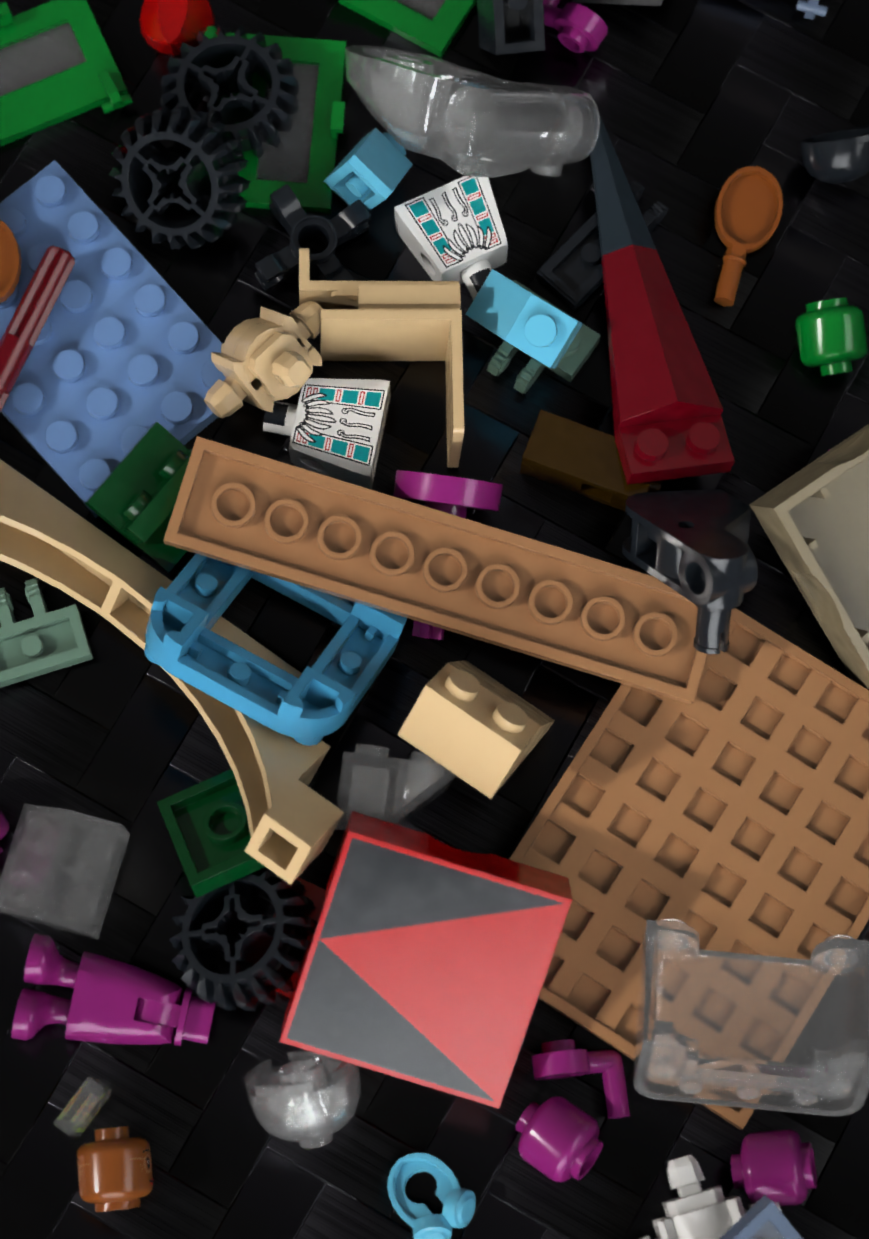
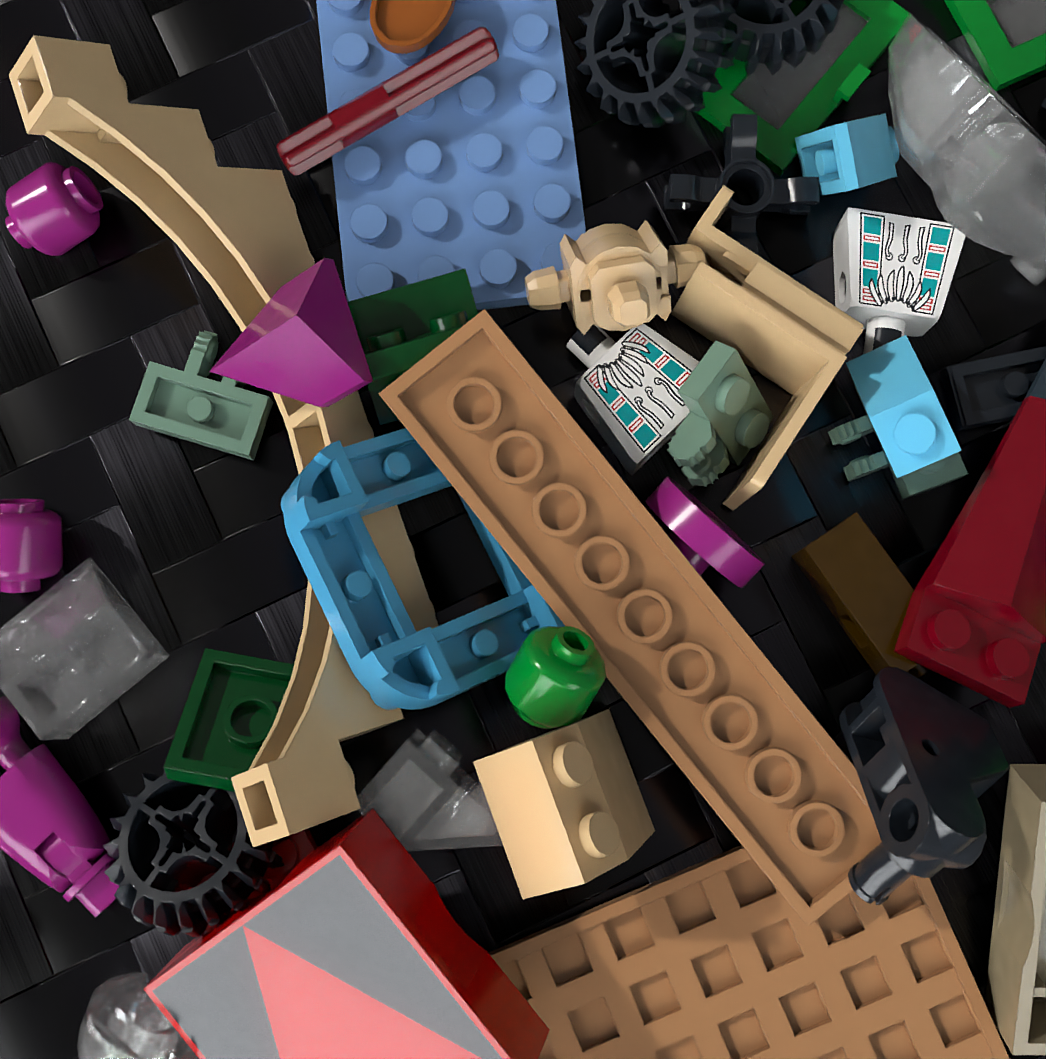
camera: 35 degrees right, 5 degrees up
none -> magenta slope [209,258,373,407]
none -> green head [505,626,606,729]
none -> sand green hinge [667,340,774,487]

